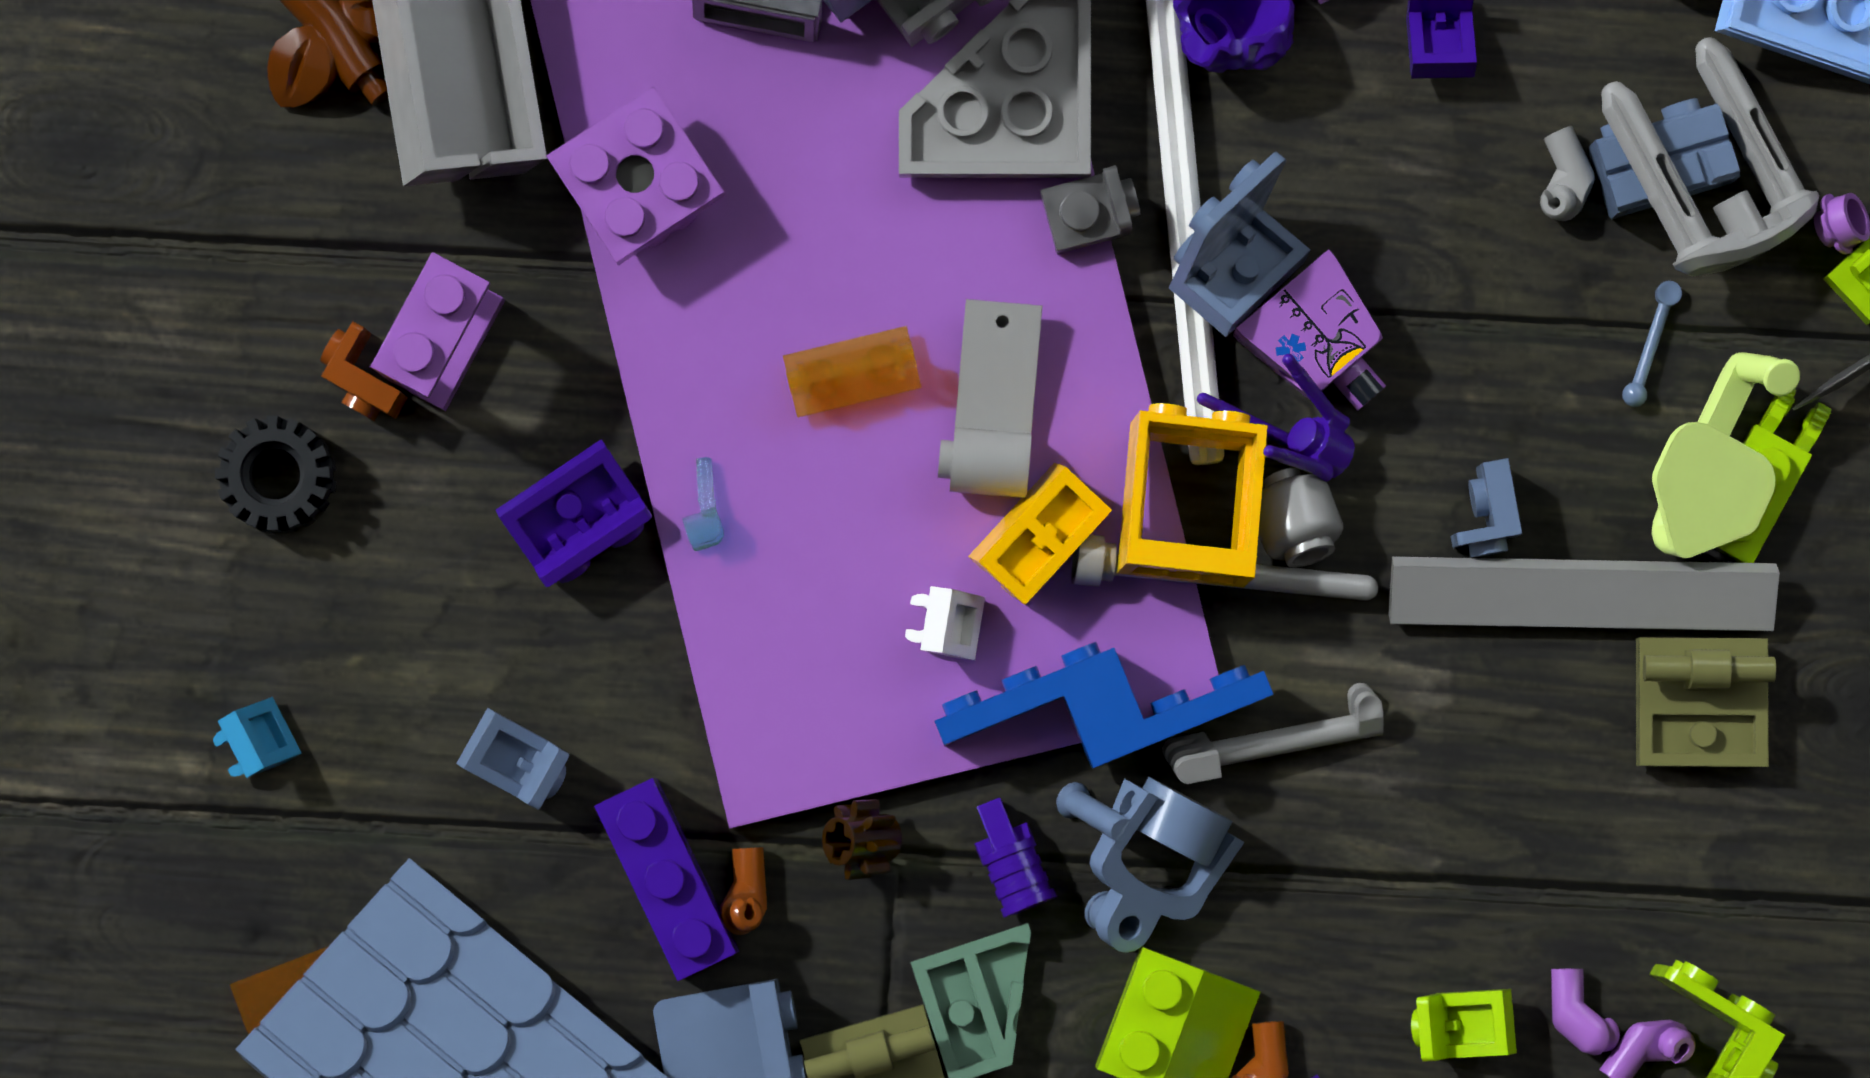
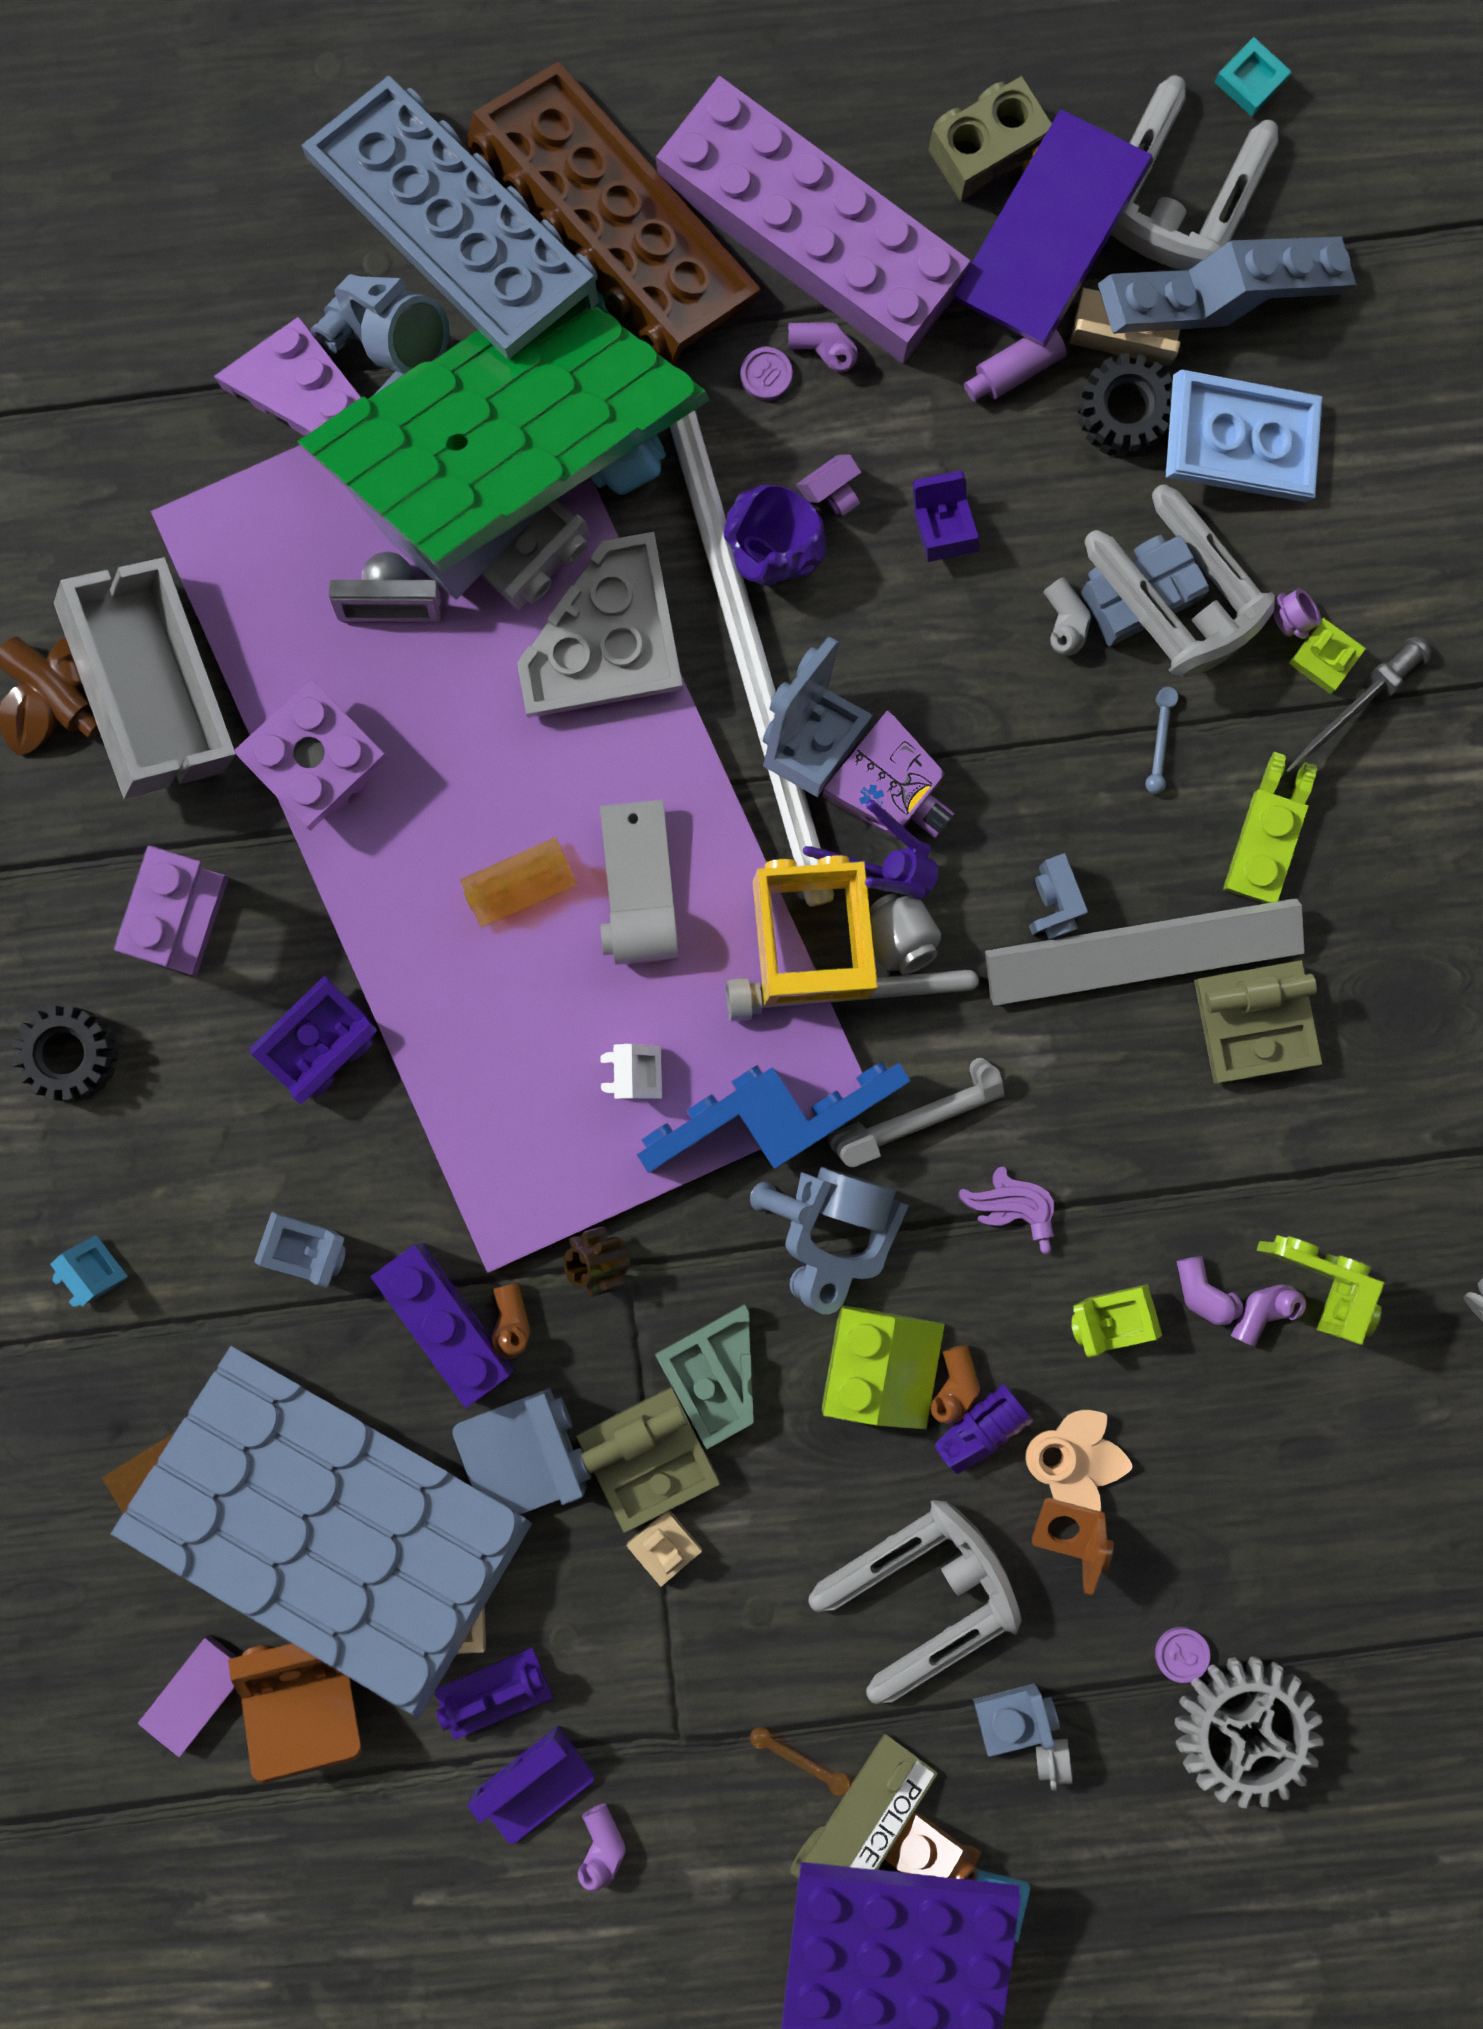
camera: 15 degrees left, 0 degrees up
dark orange bracket [320,321,408,422] -> none
clear light blue hand [682,457,724,551] -> none
yellow hinge [968,463,1112,605] -> none
dark purple hinge [974,797,1057,918] -> none
flat silver bracket [1040,165,1141,254] -> none
yellowish green piece [1651,352,1801,558] -> none
none -> medium lavender piece [958,1167,1054,1254]

